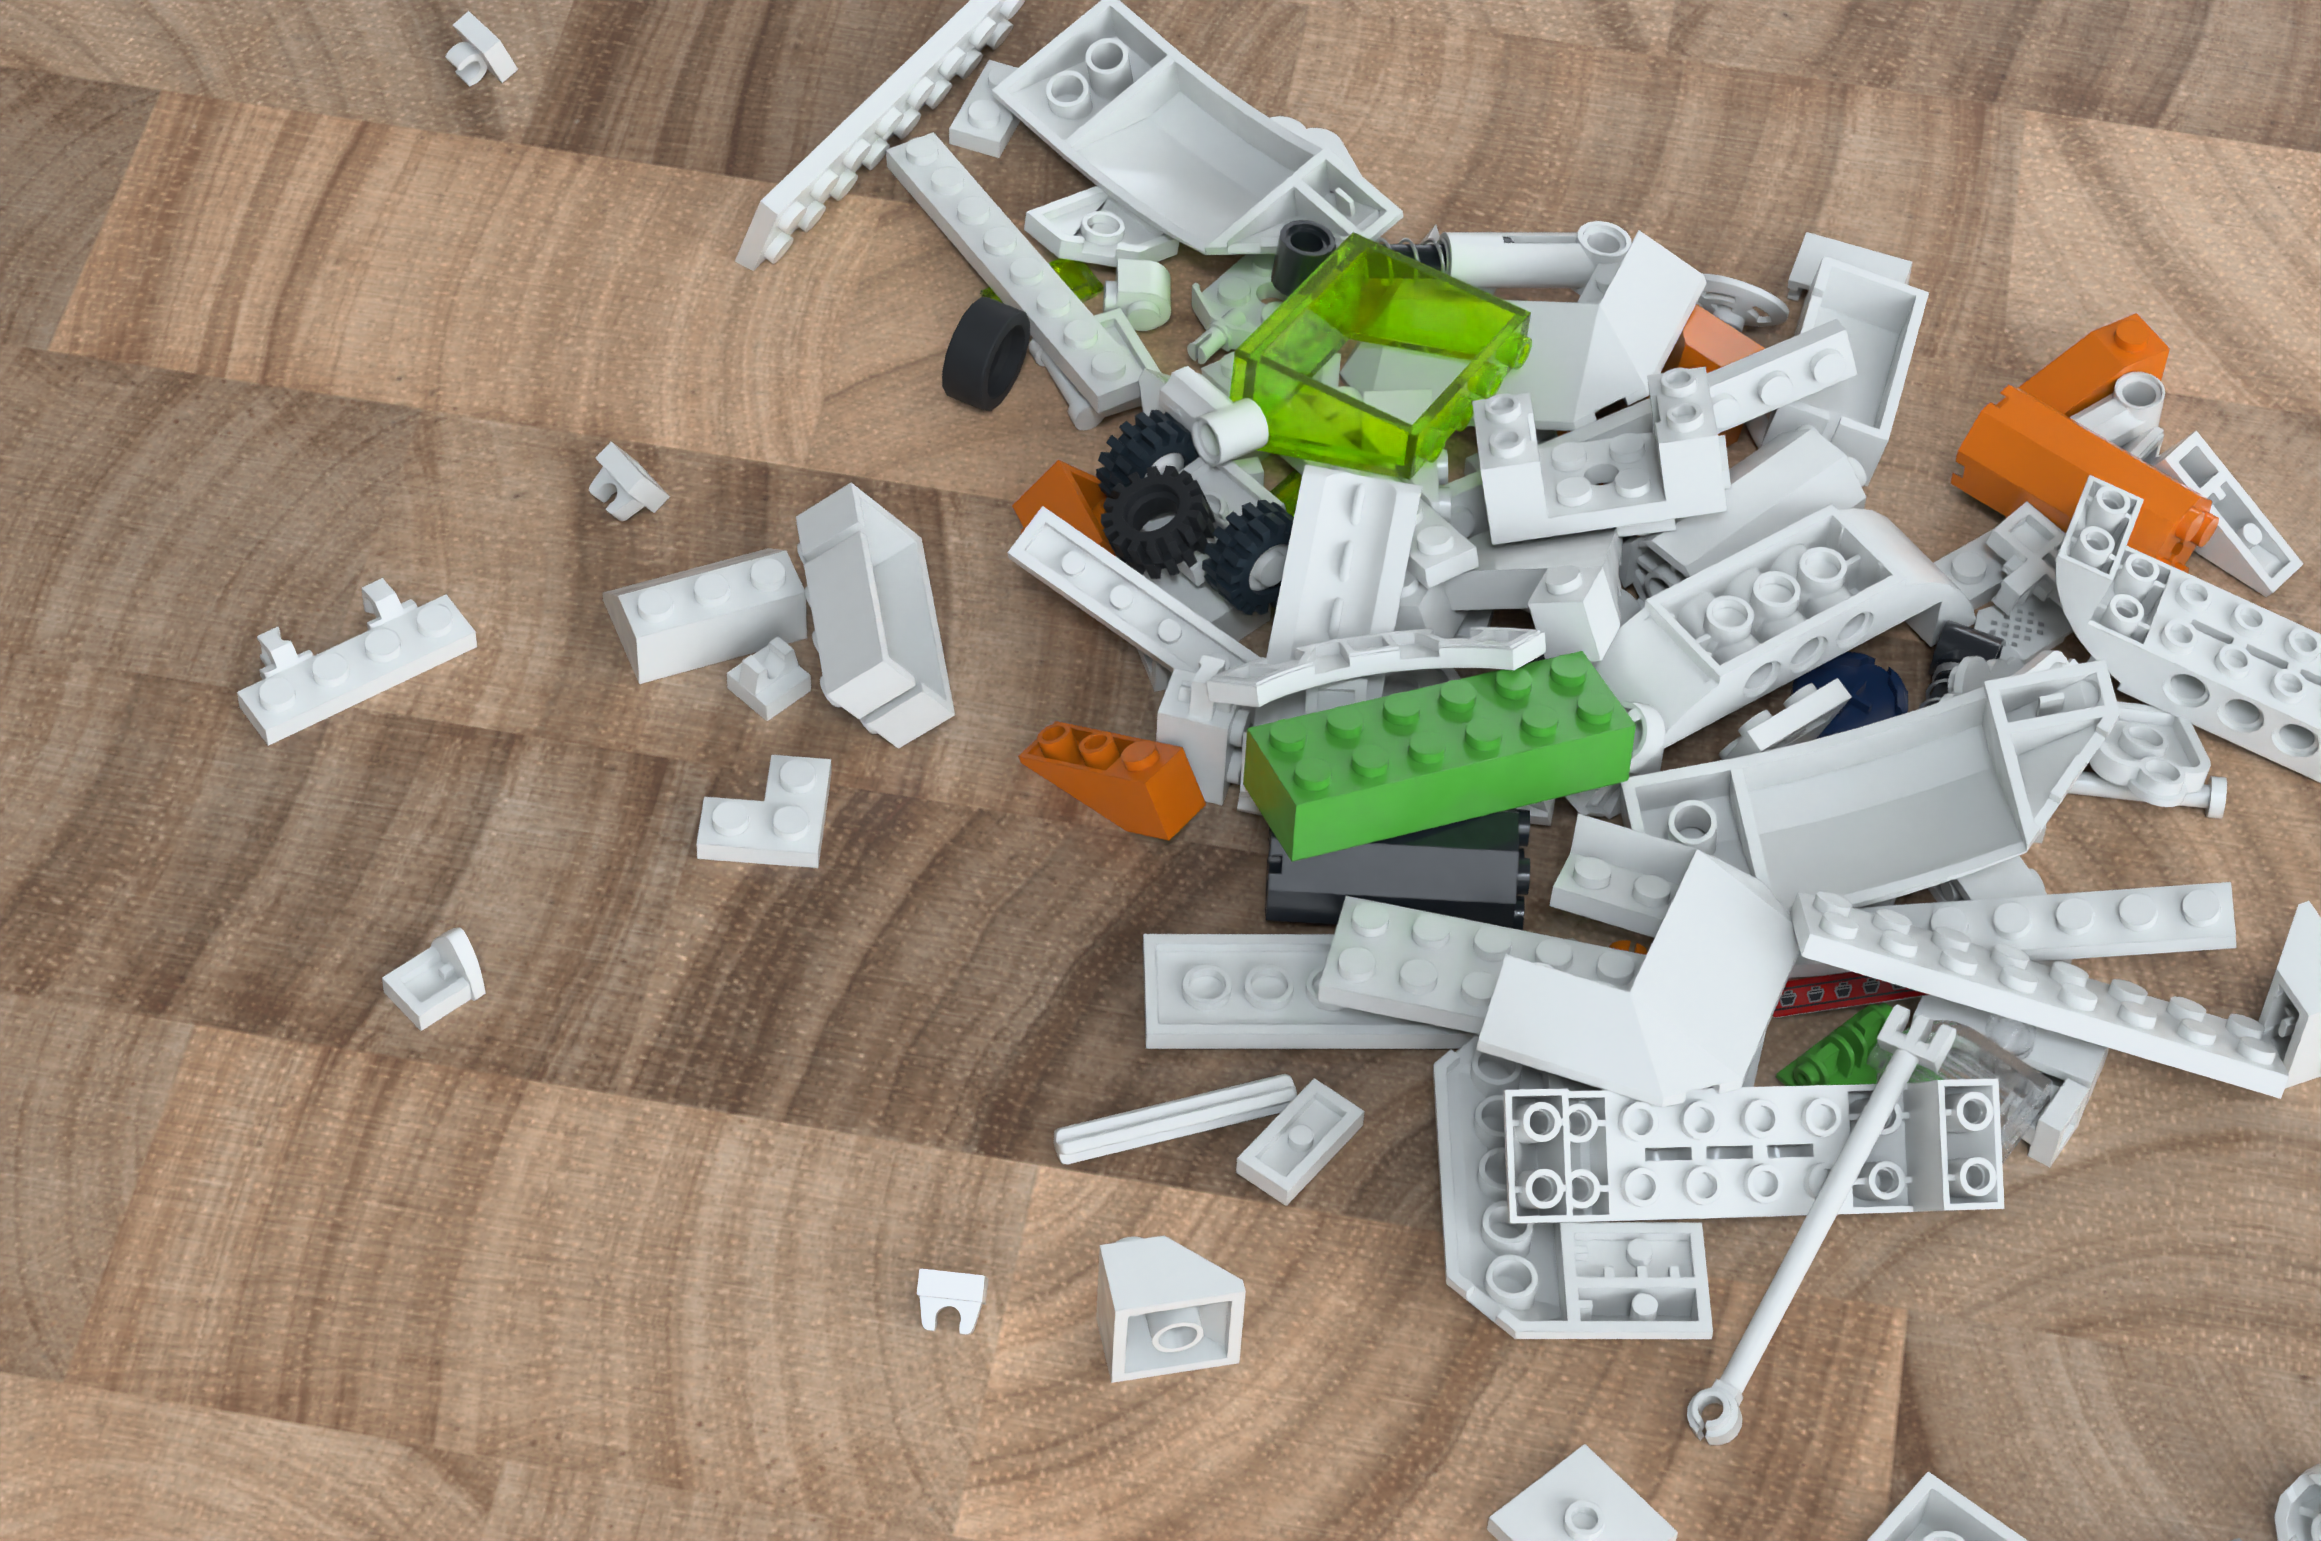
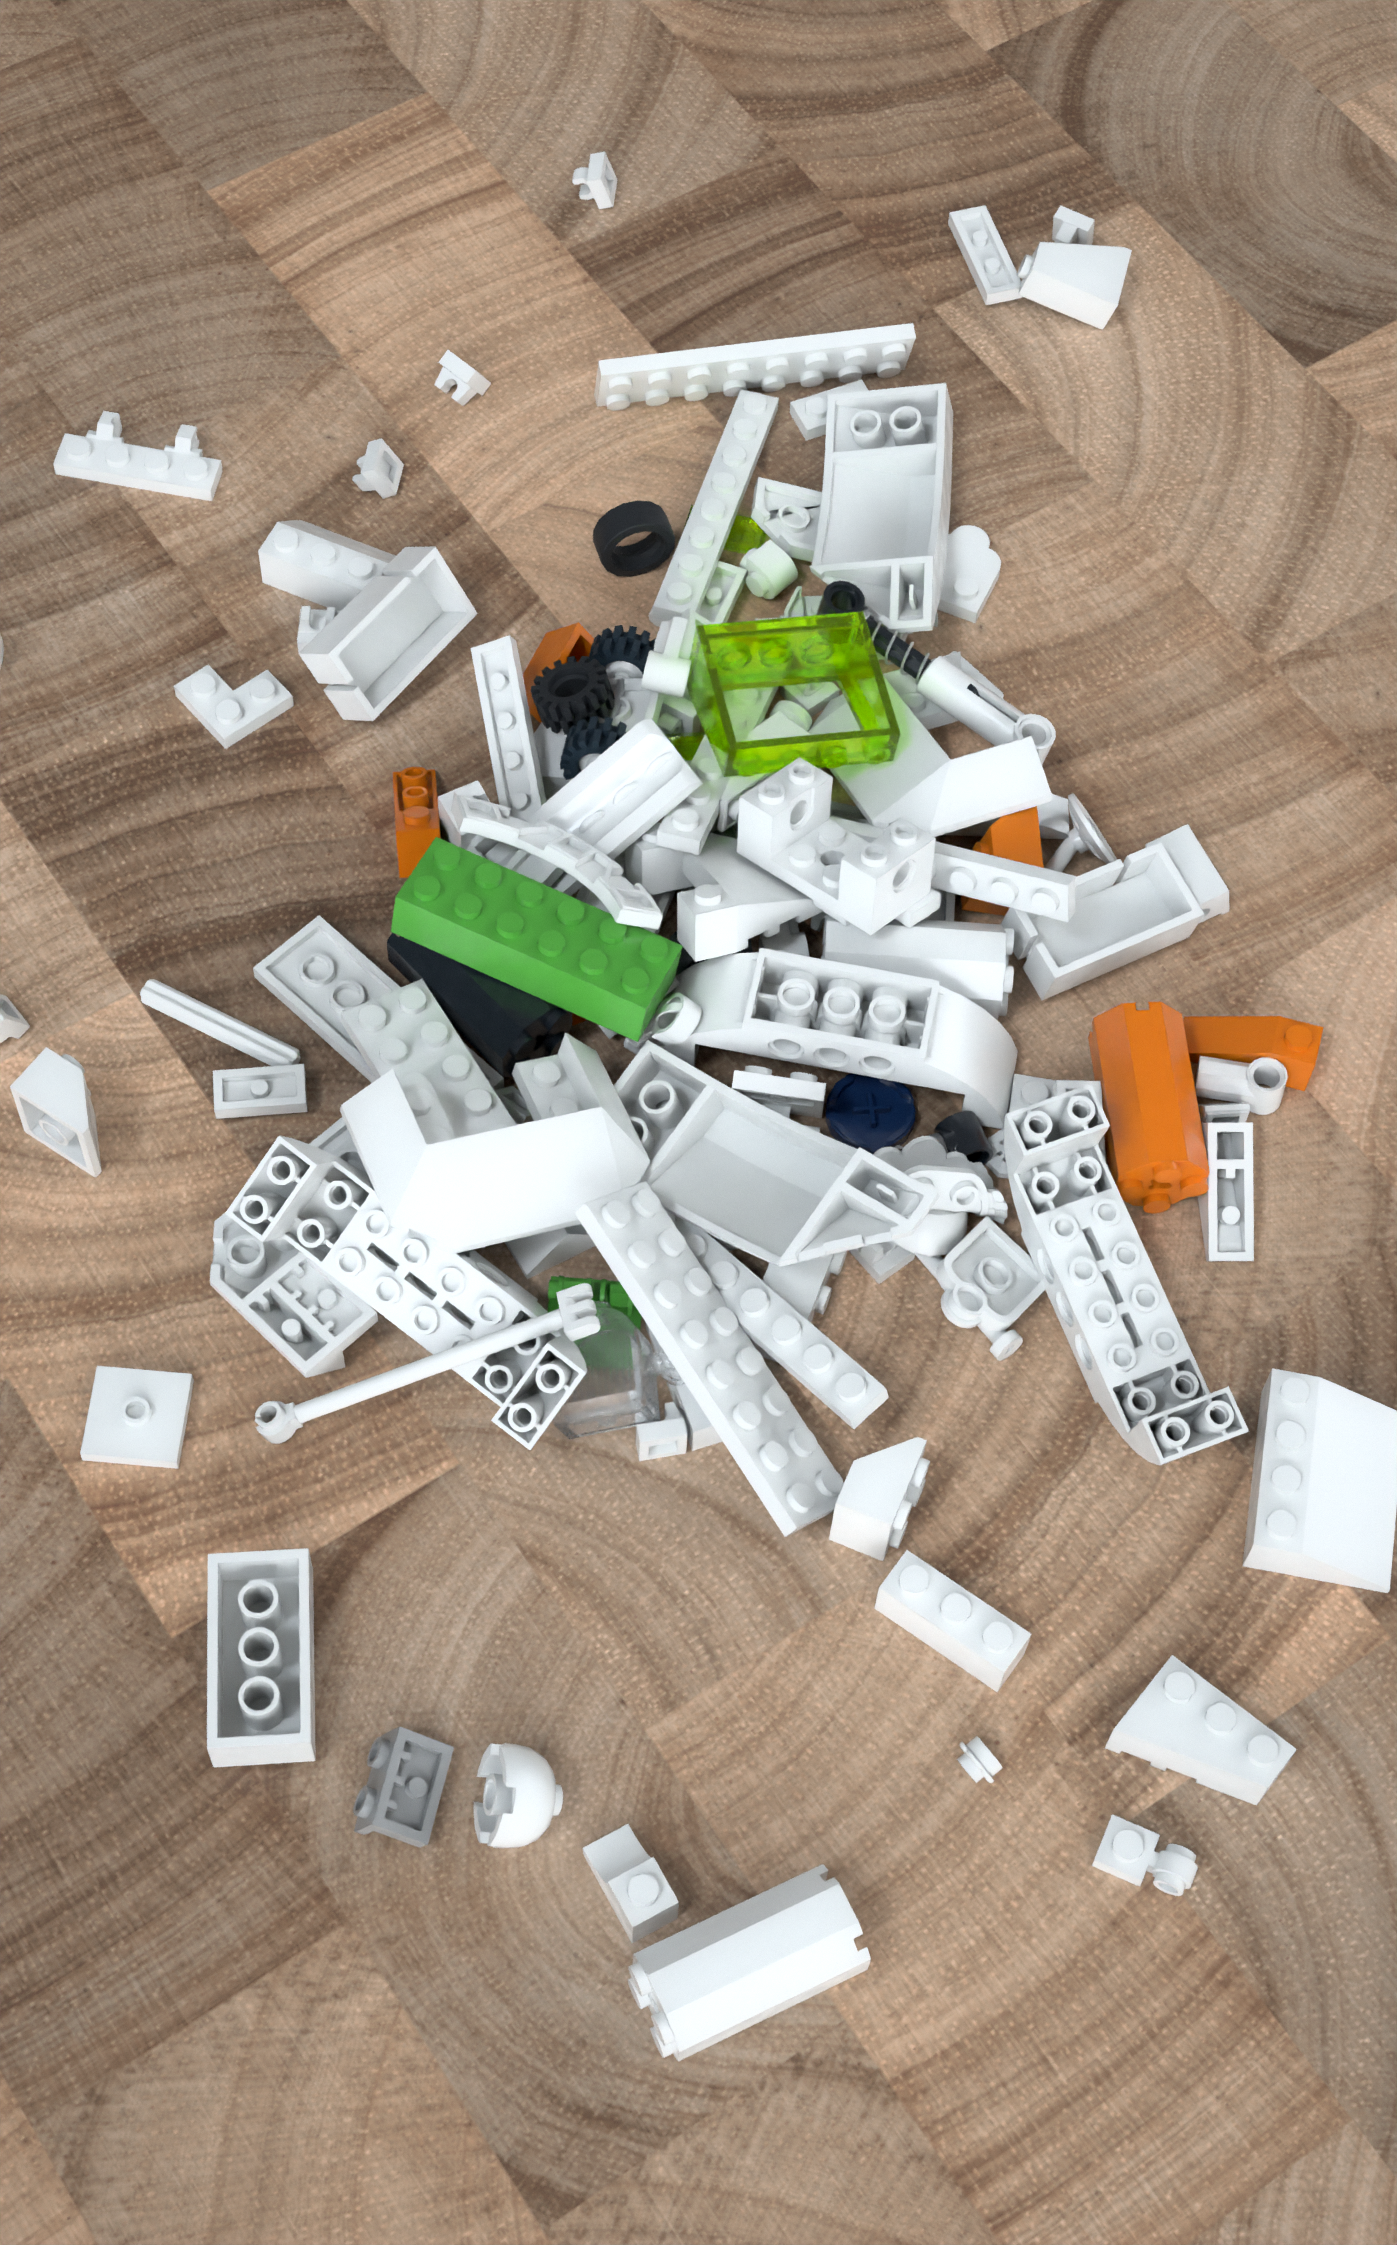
camera: 45 degrees right, 10 degrees up
none -> white tile [434,350,491,406]

